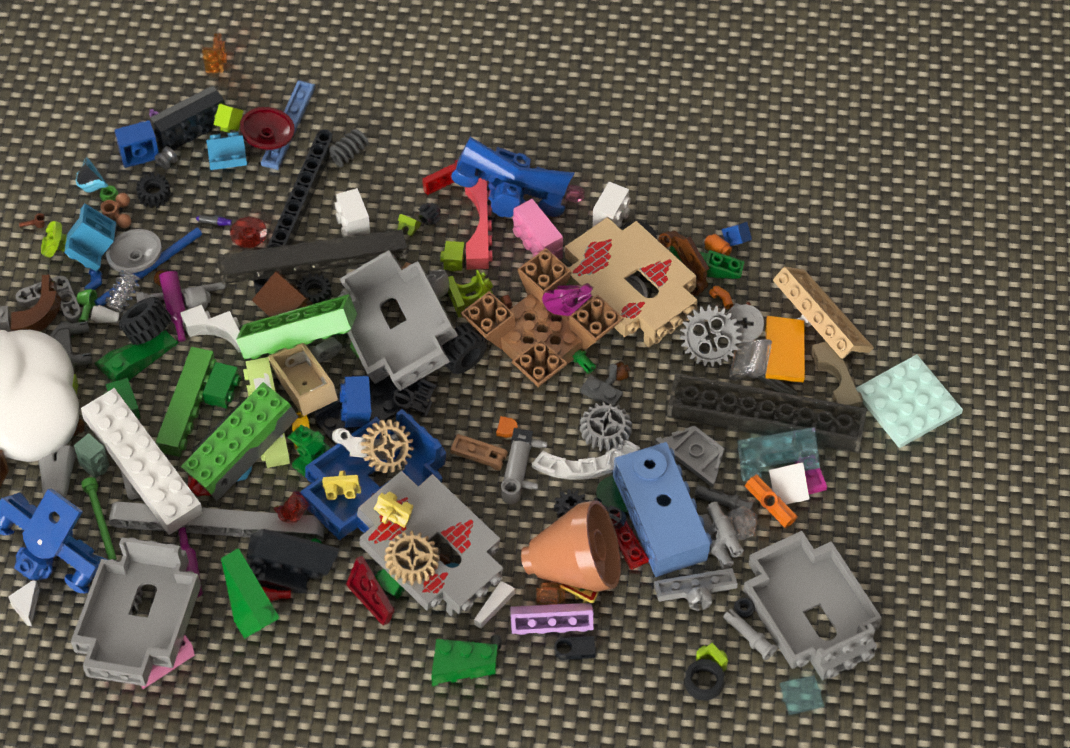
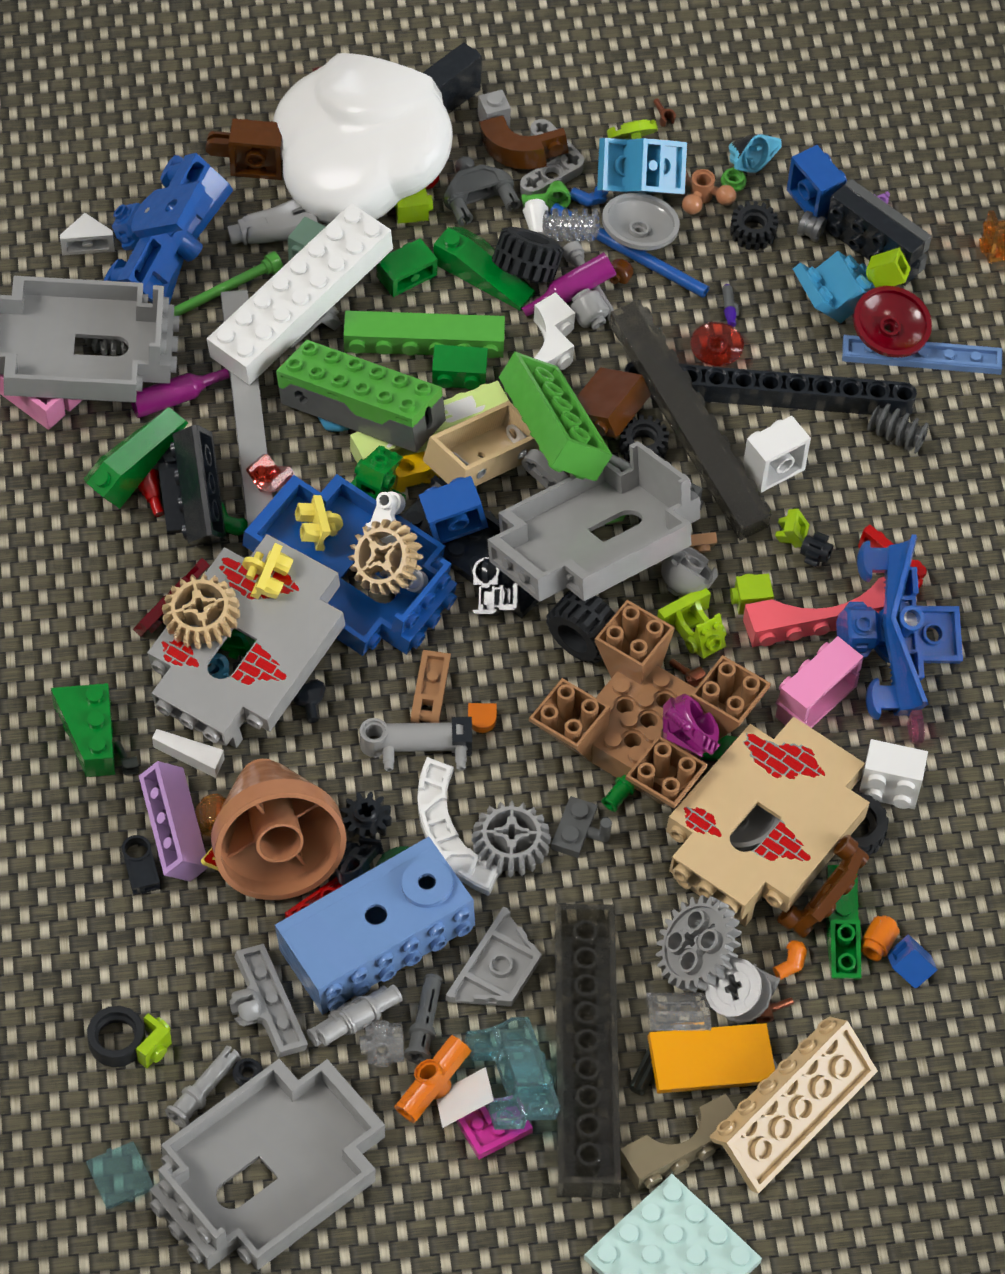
camera: 75 degrees right, 0 degrees up
reddish brown piece [615,361,631,381] -> none

